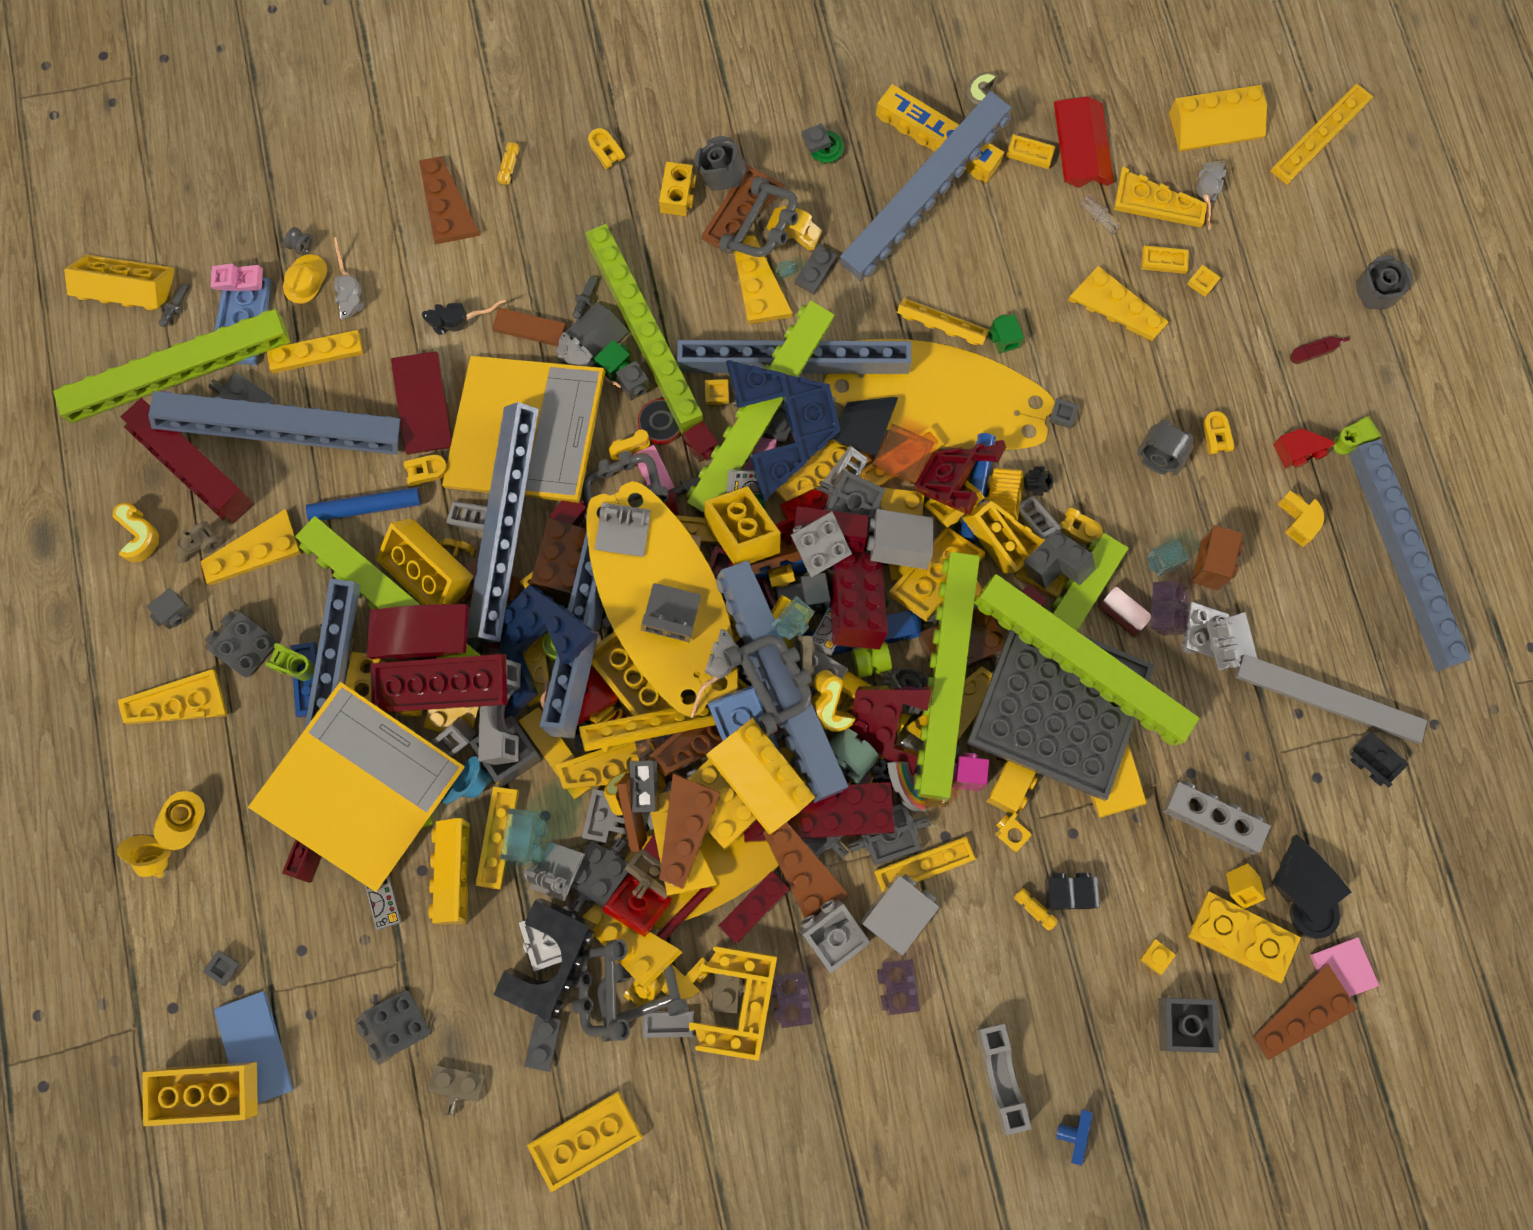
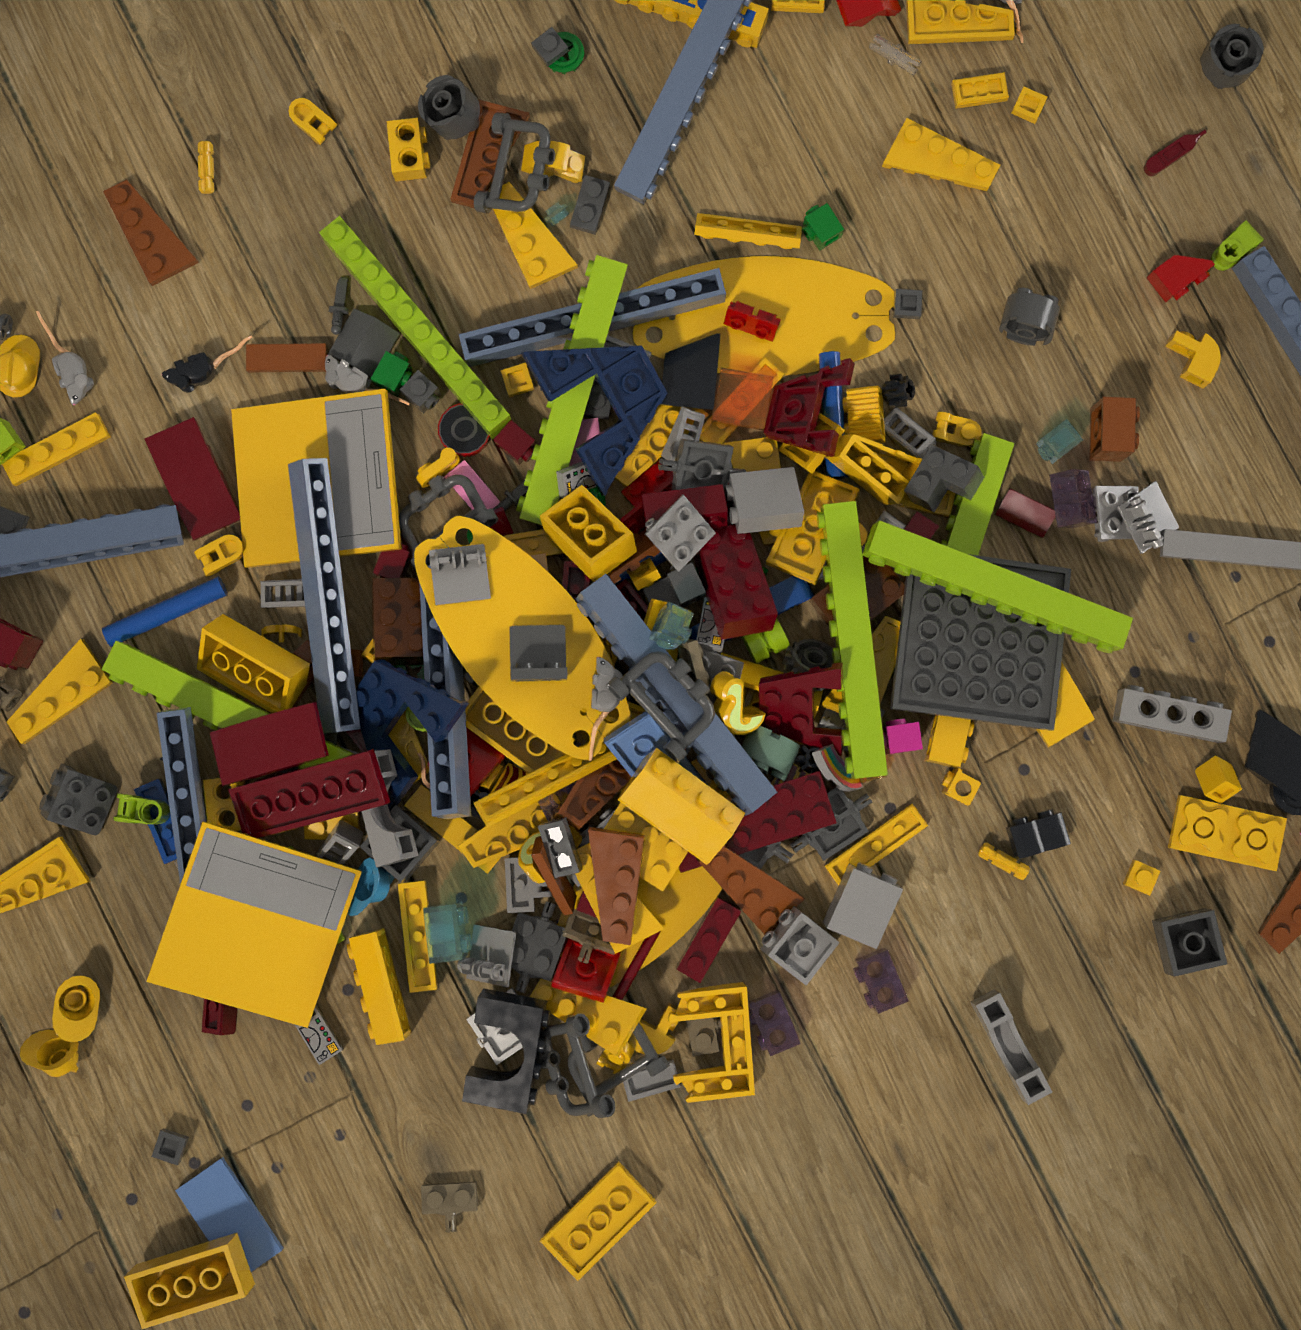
camera: 10 degrees left, 10 degrees up
dark grey bracket [355,991,430,1065] -> none
dark grey plate [524,1016,562,1072] -> none
blue tile [1056,1110,1093,1166] -> none
yellow plate [1203,411,1234,455] -> none
none -> red hinge [723,301,781,342]

